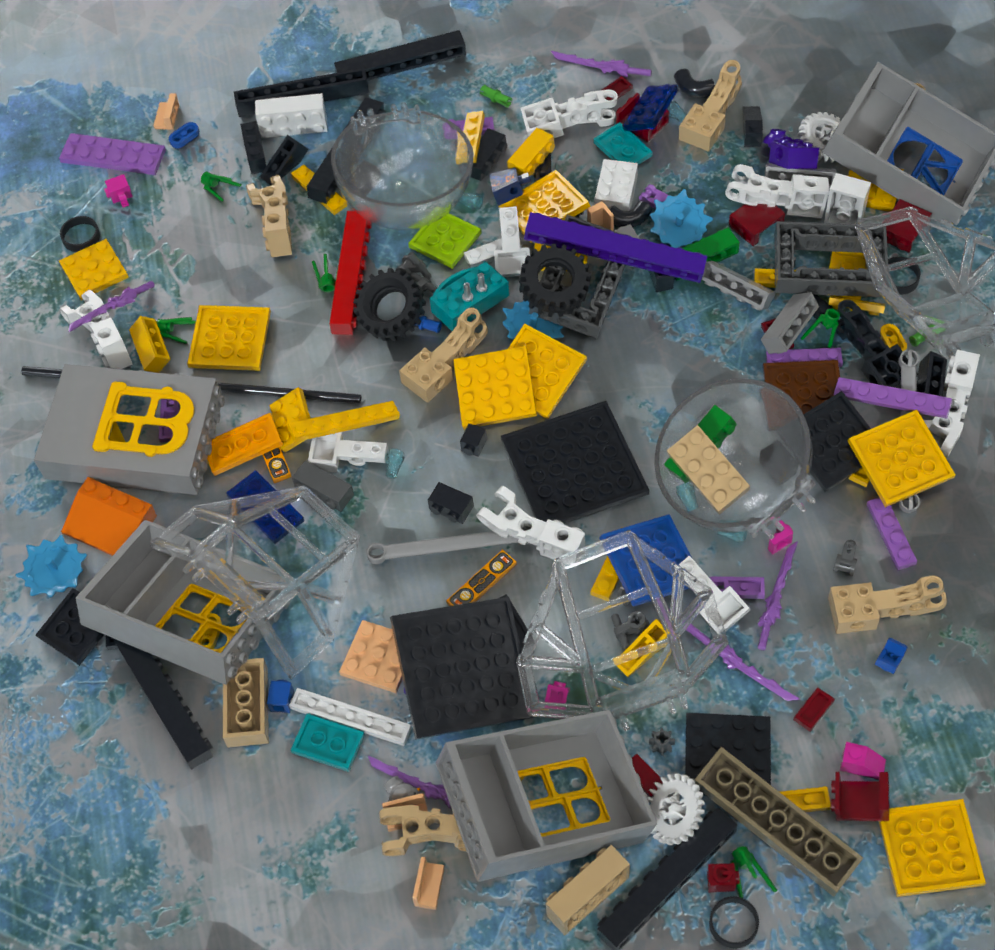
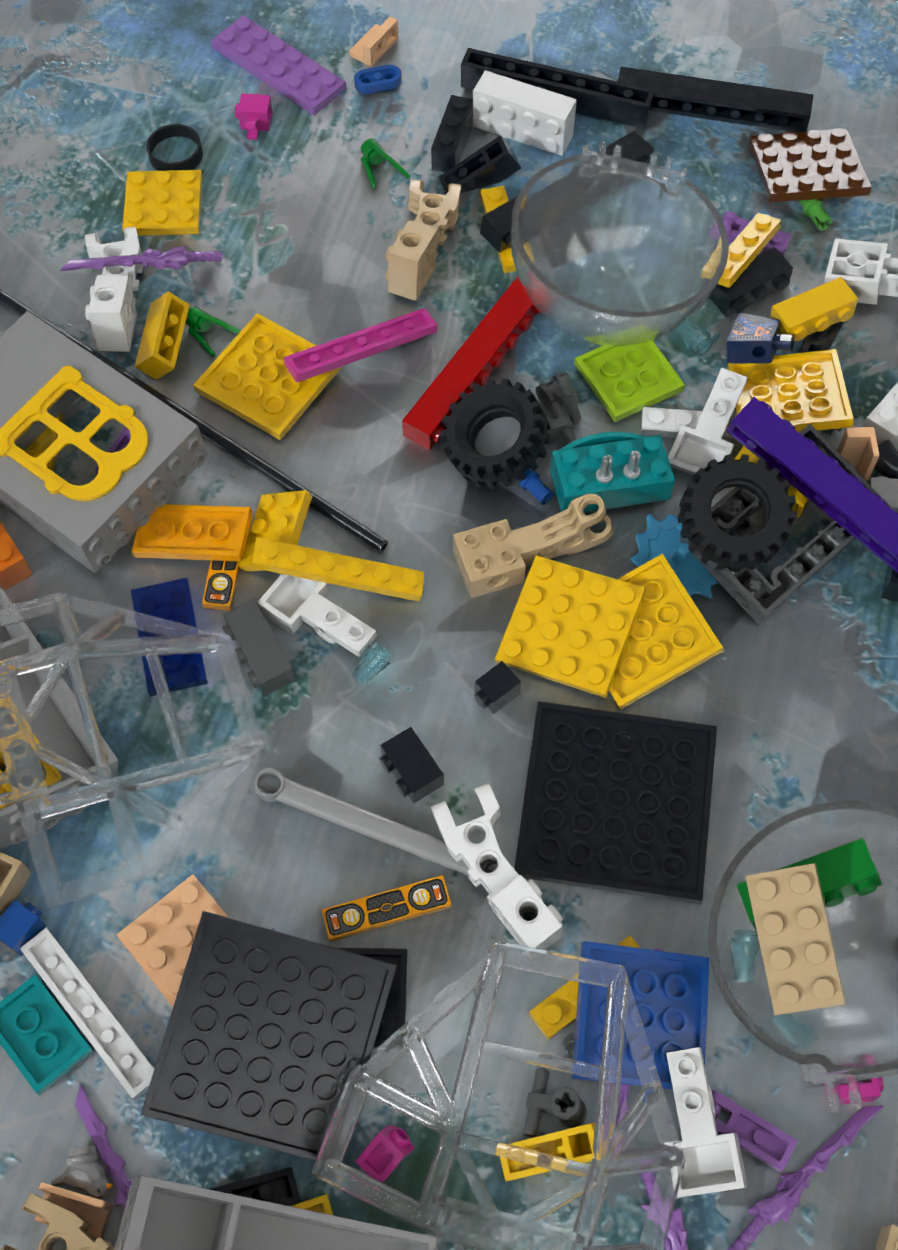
camera: 25 degrees right, 5 degrees up
green plant [312,254,338,292] -> none
none -> dark pink plate [284,308,438,382]
none -> plate [749,128,871,203]

